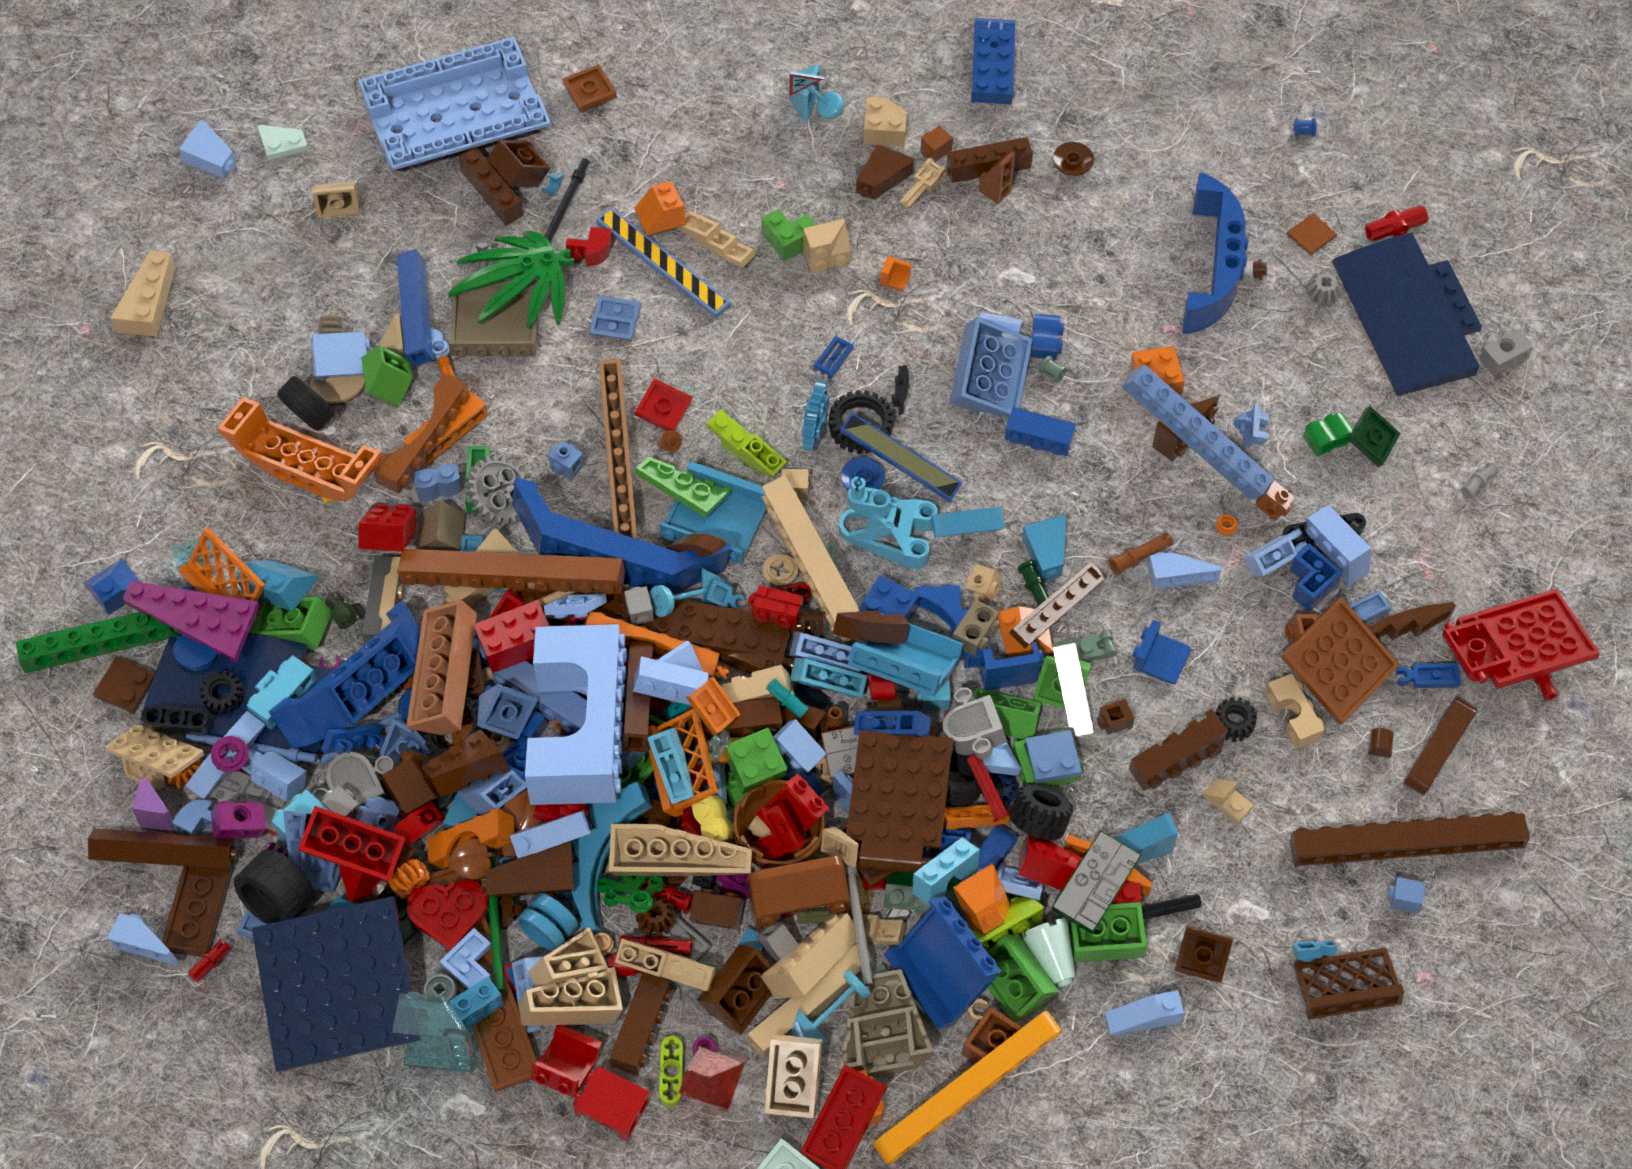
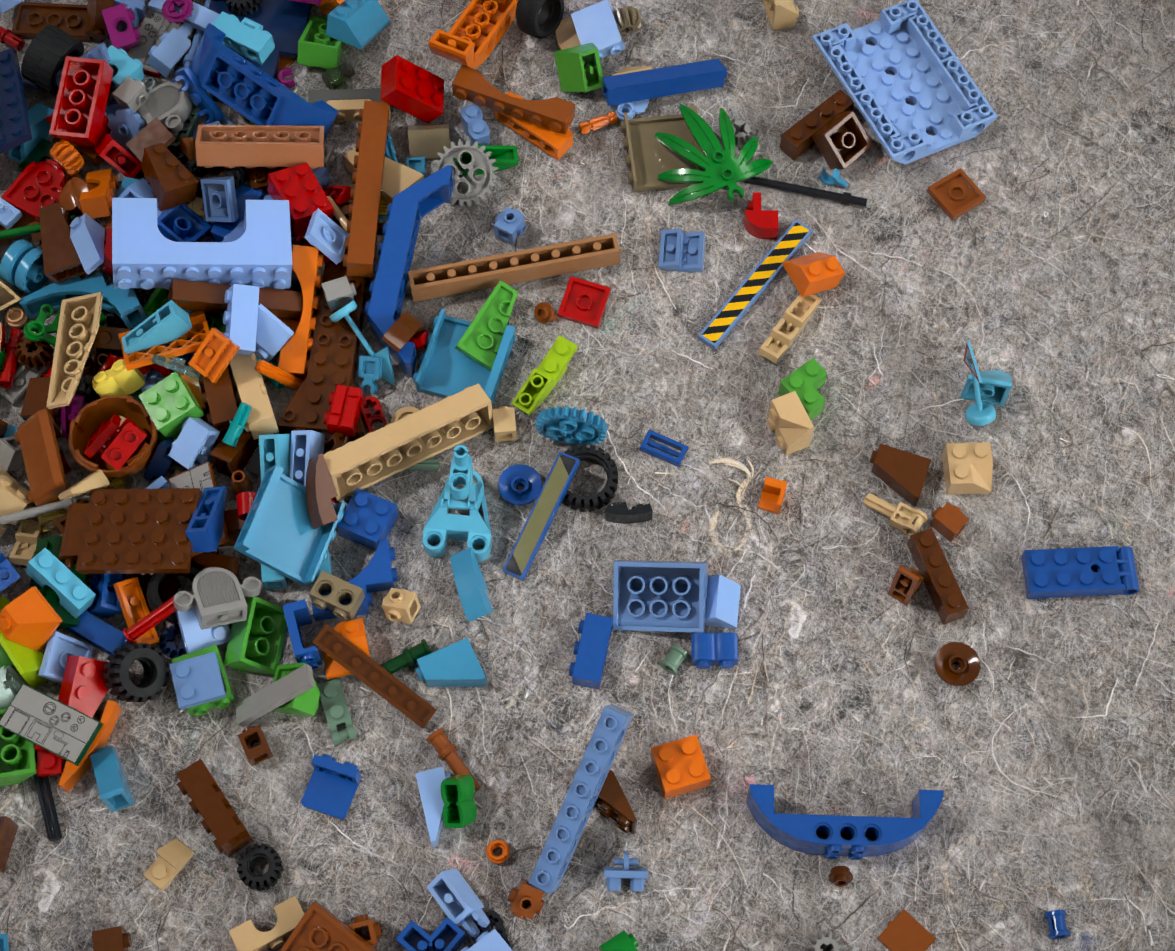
camera: 85 degrees right, 5 degrees up
none -> green brick [441,775,477,828]

